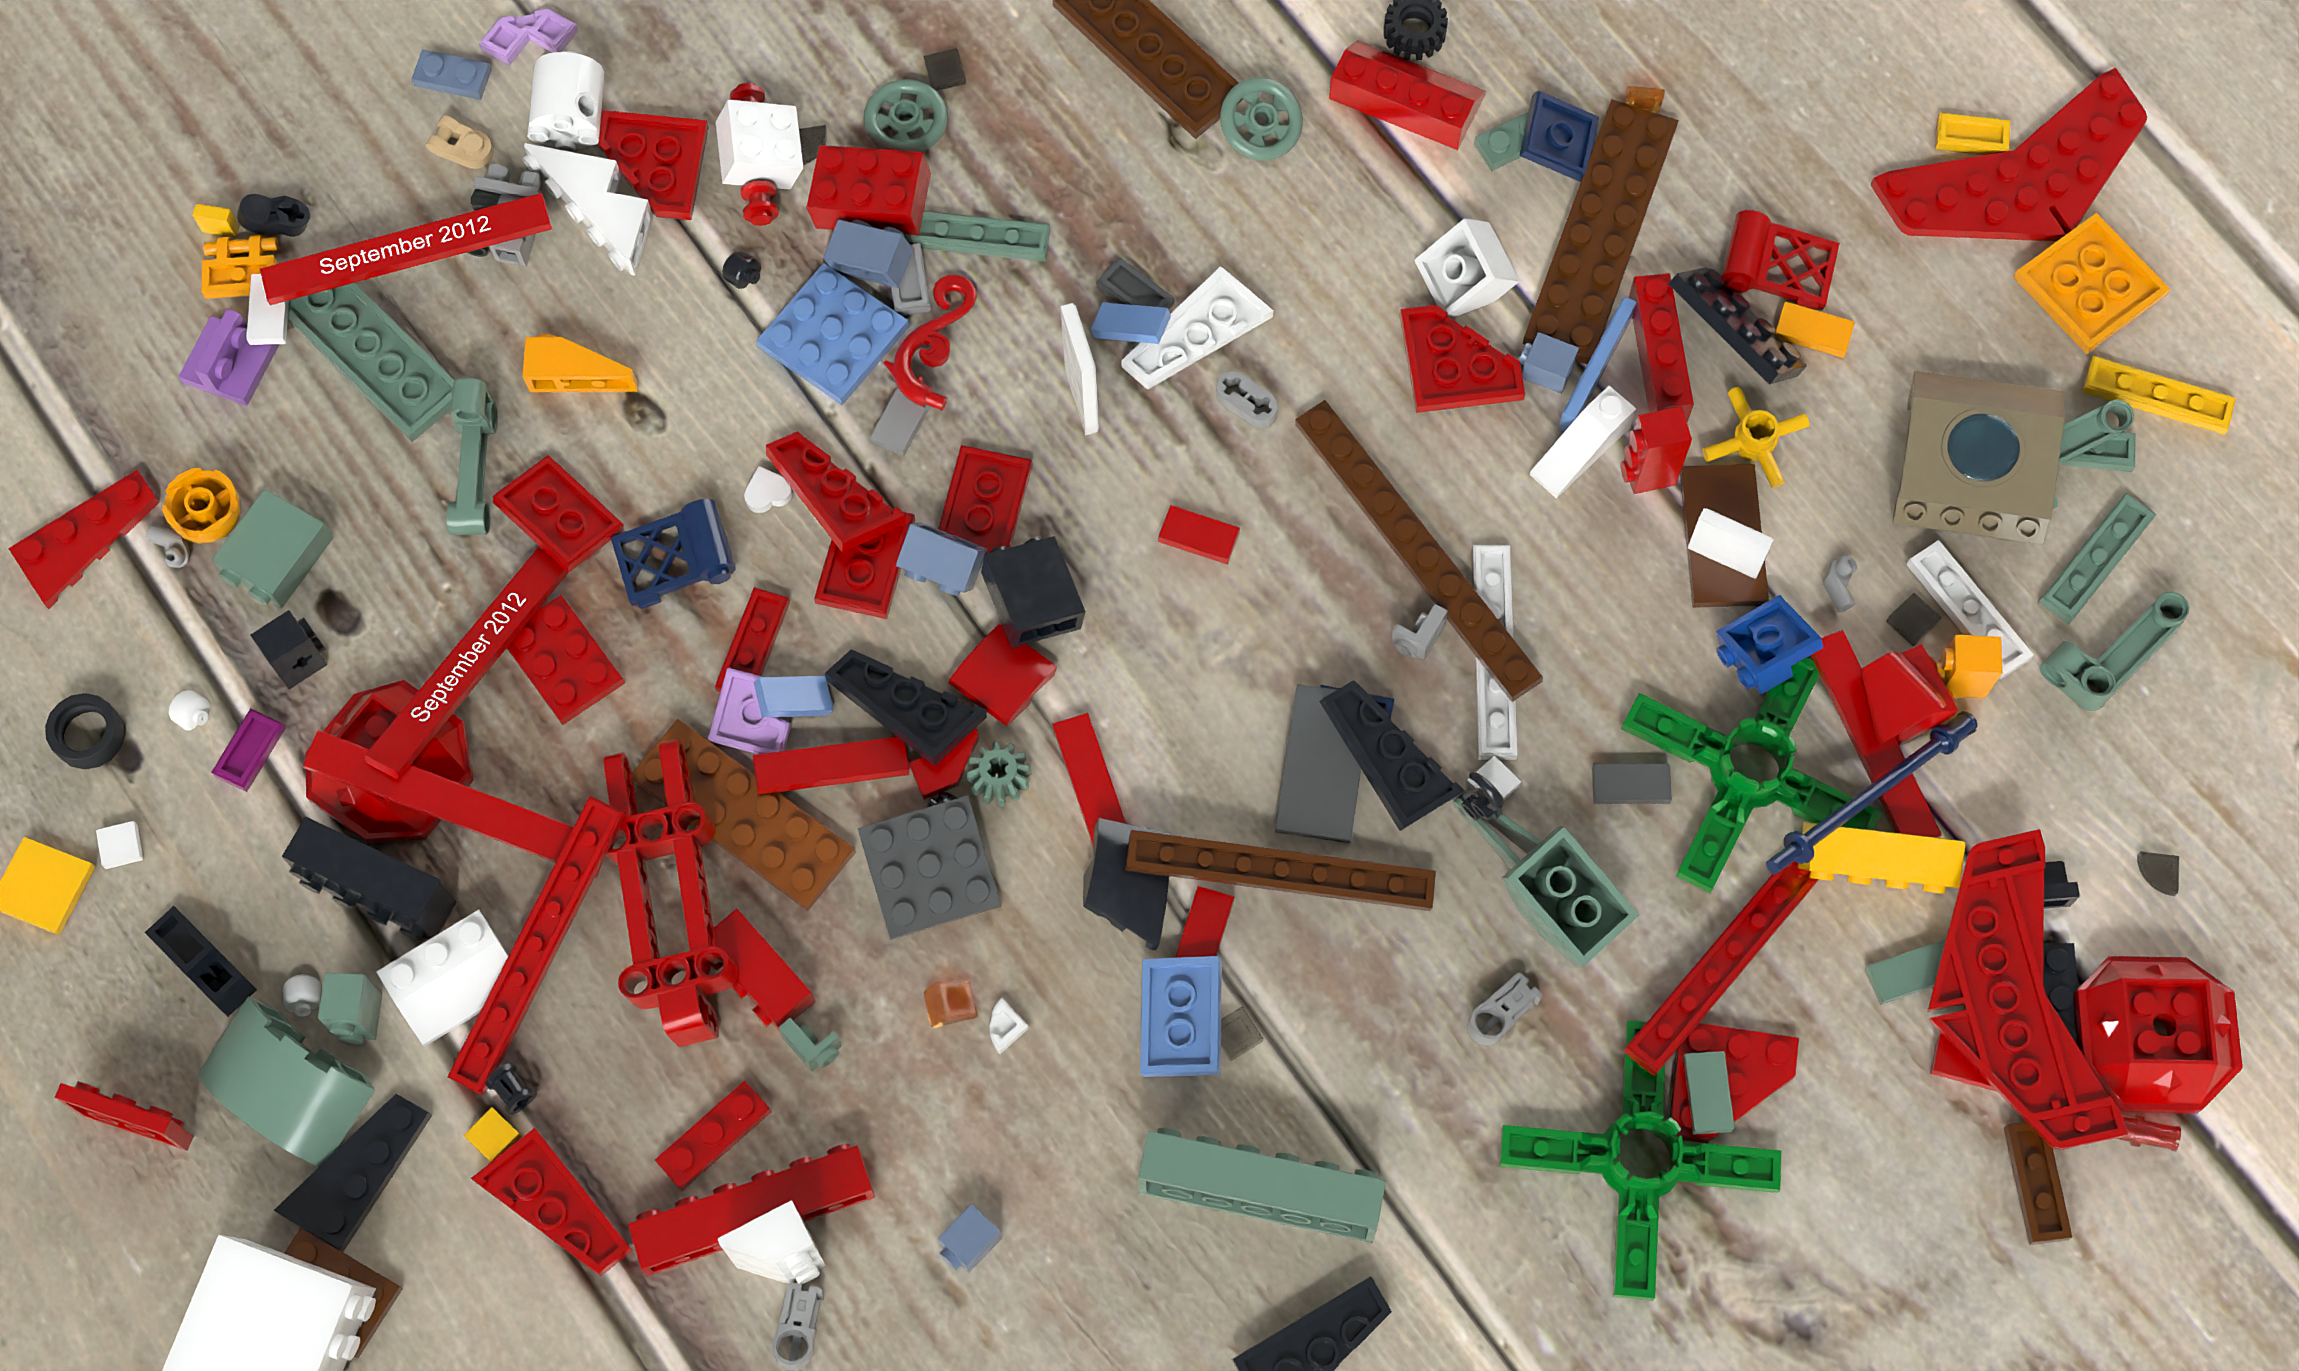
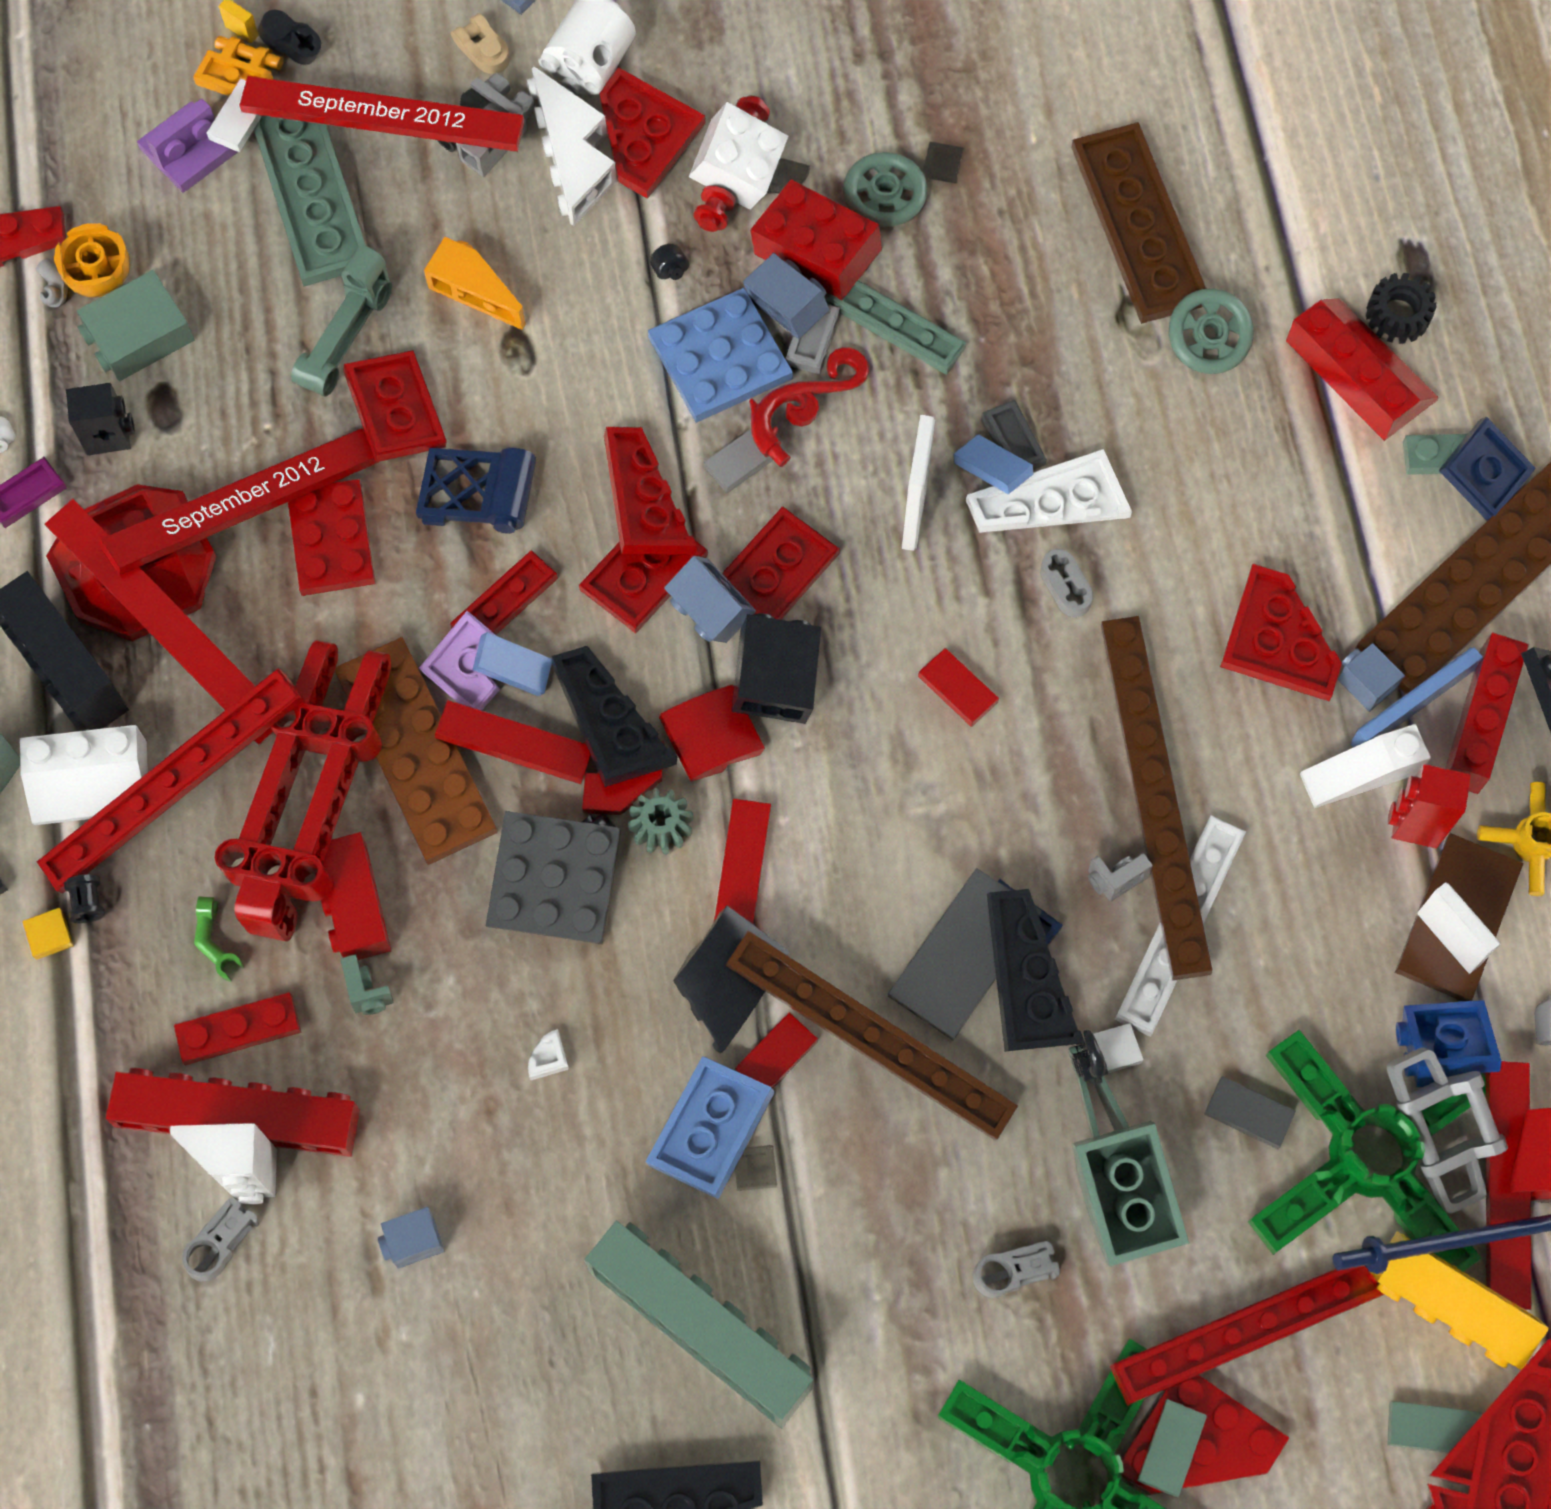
camera: 25 degrees right, 0 degrees up
red wing [471,1128,633,1276] -> none
white tile [744,466,793,513] -> none
clear orange slope [924,980,978,1027] -> none
white slope [1414,218,1520,318] -> none
none -> bright green arm [194,896,244,981]
none -> light grey bar [1387,1048,1508,1214]

